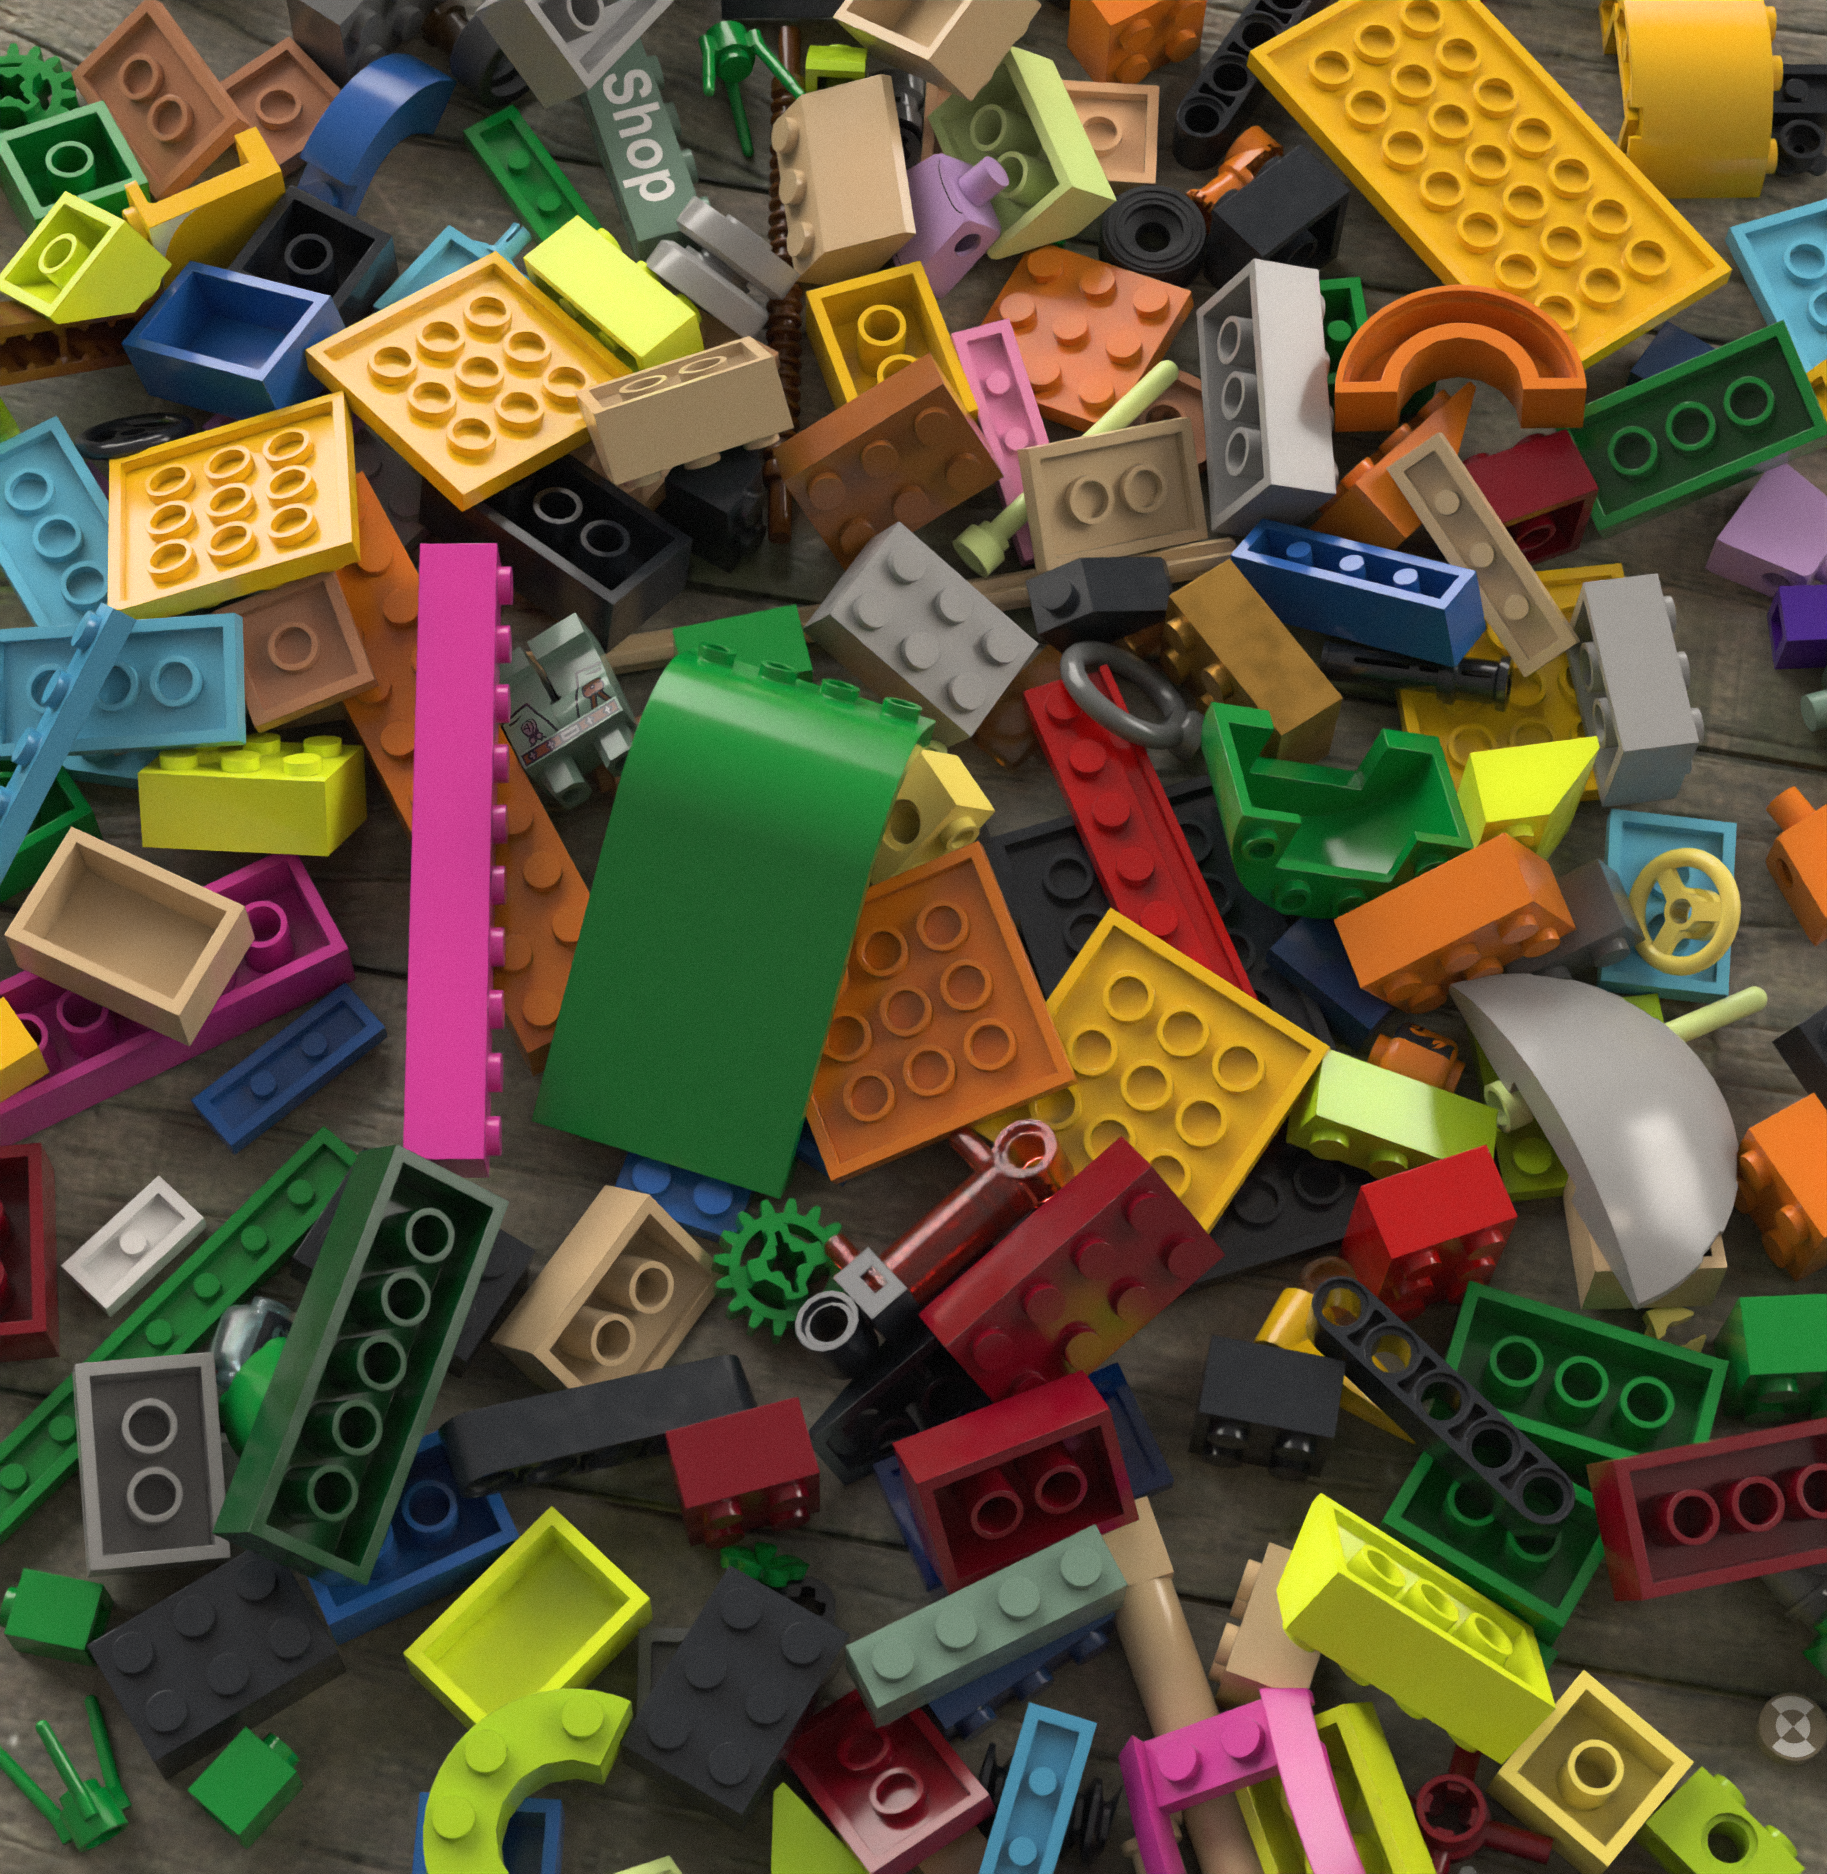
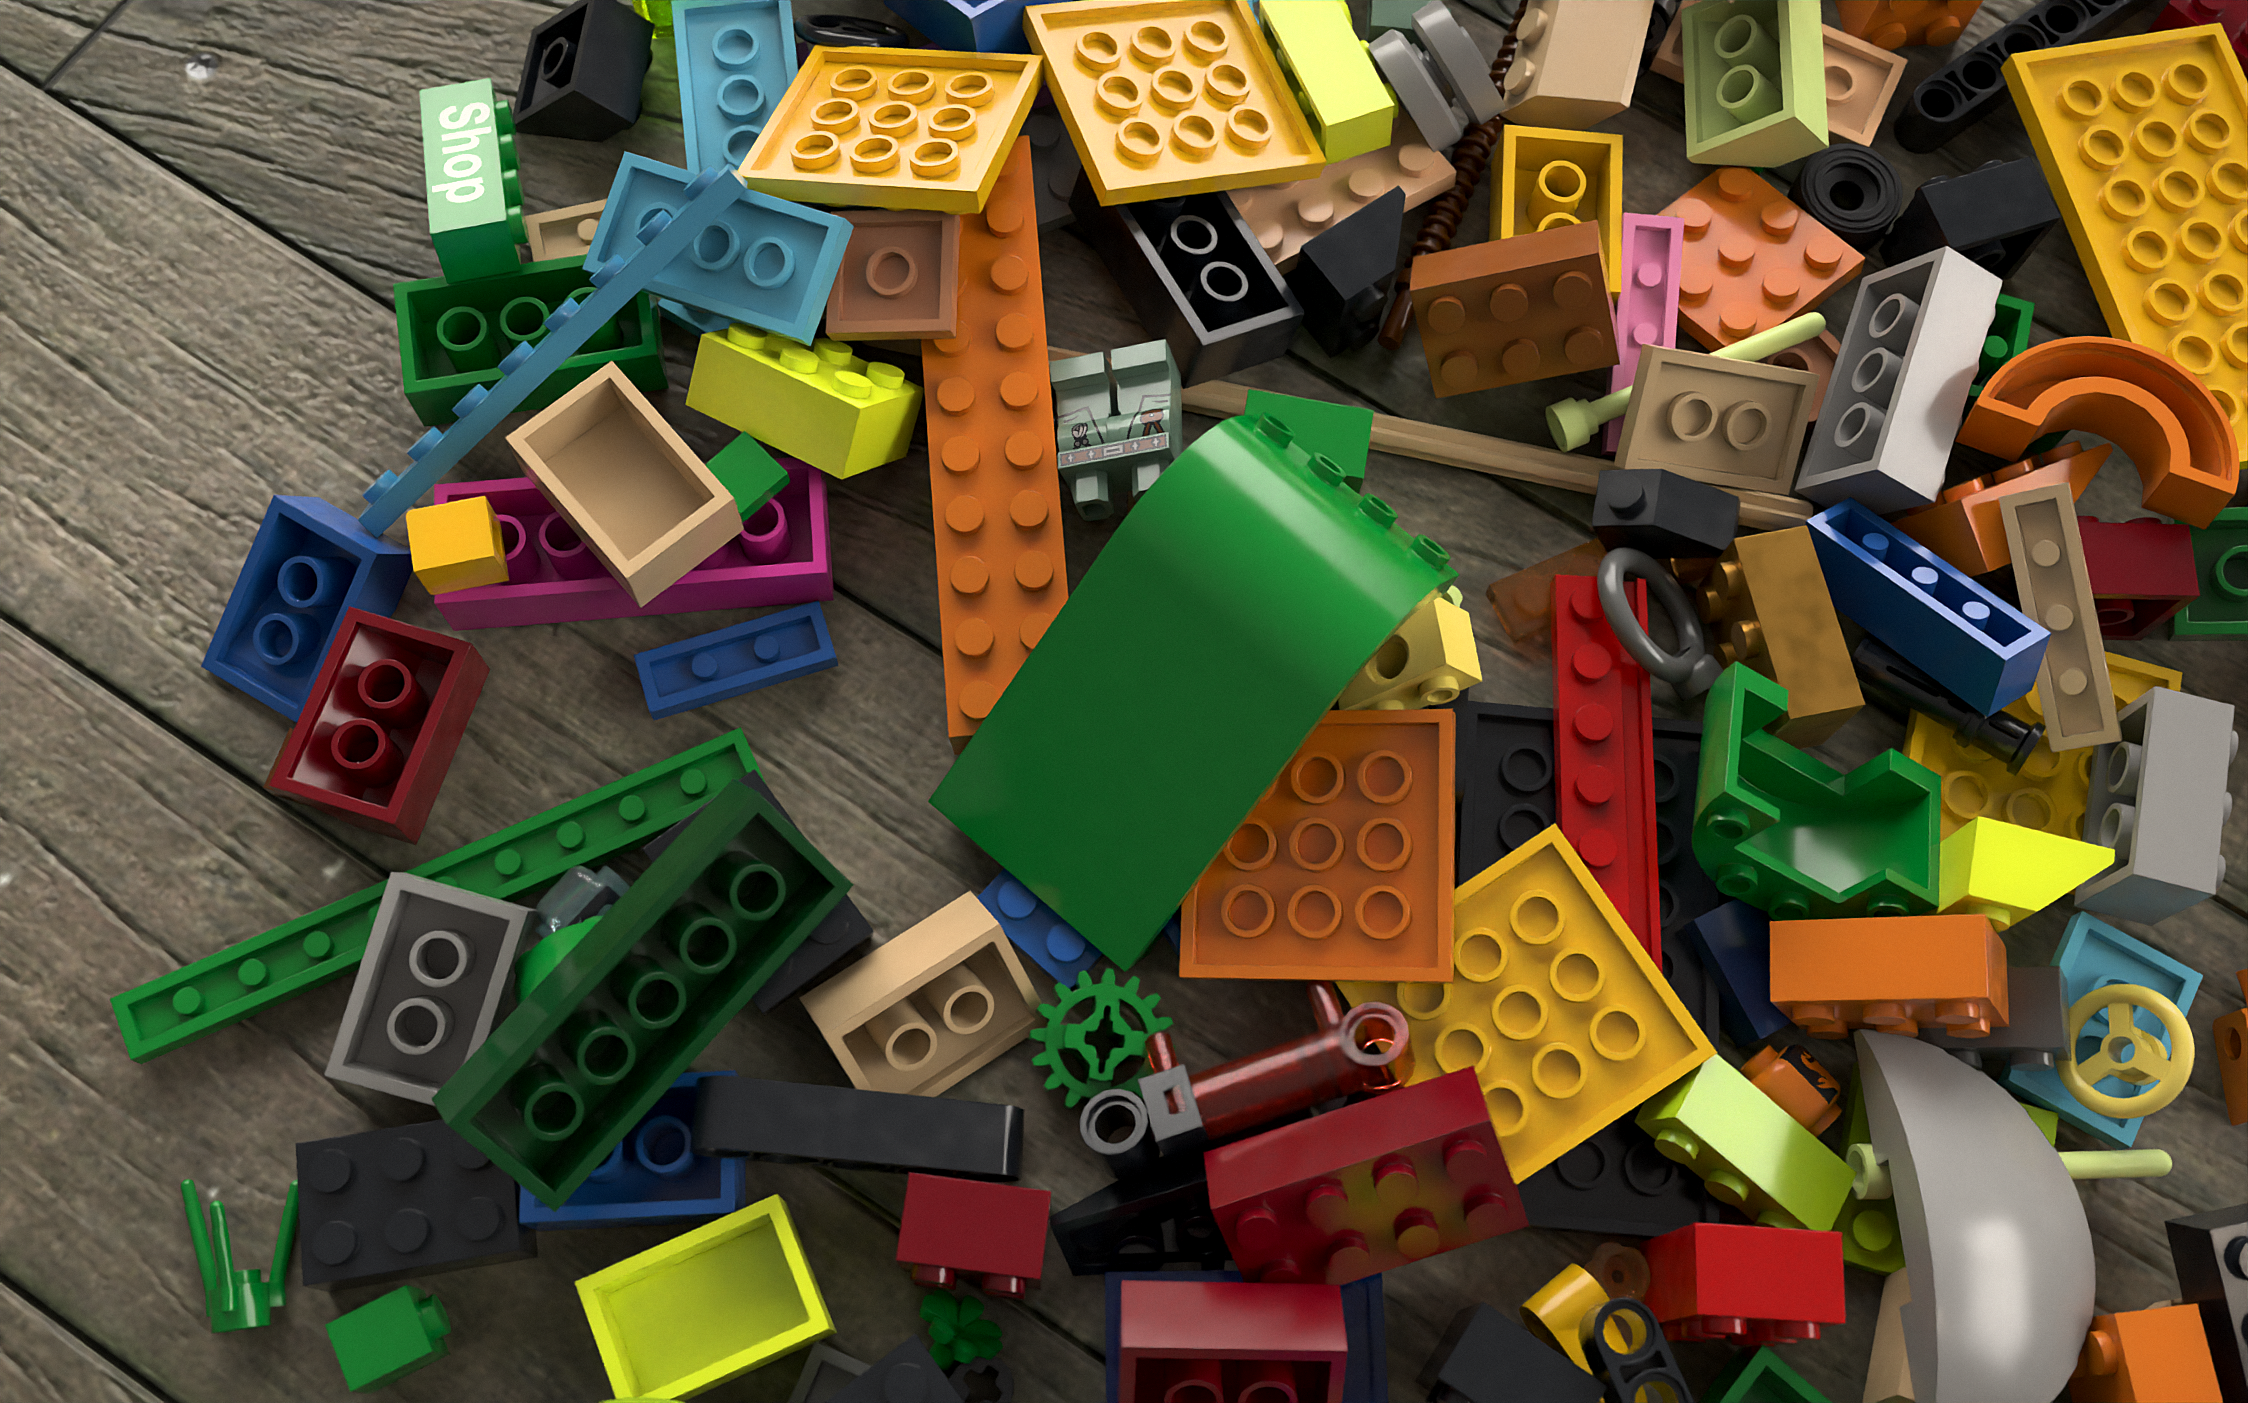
camera: 20 degrees right, 5 degrees up
green brick [0,1568,114,1668] -> none
white plate [61,1176,207,1317] -> none
dark pink brick [403,543,513,1178] -> none
tan slope [574,336,794,489] -> none
light grey brick [803,521,1038,748] -> none
lavender torso [892,153,1009,299] -> none
orange connector [1185,125,1284,234] -> none
none -> green tile [705,431,790,523]

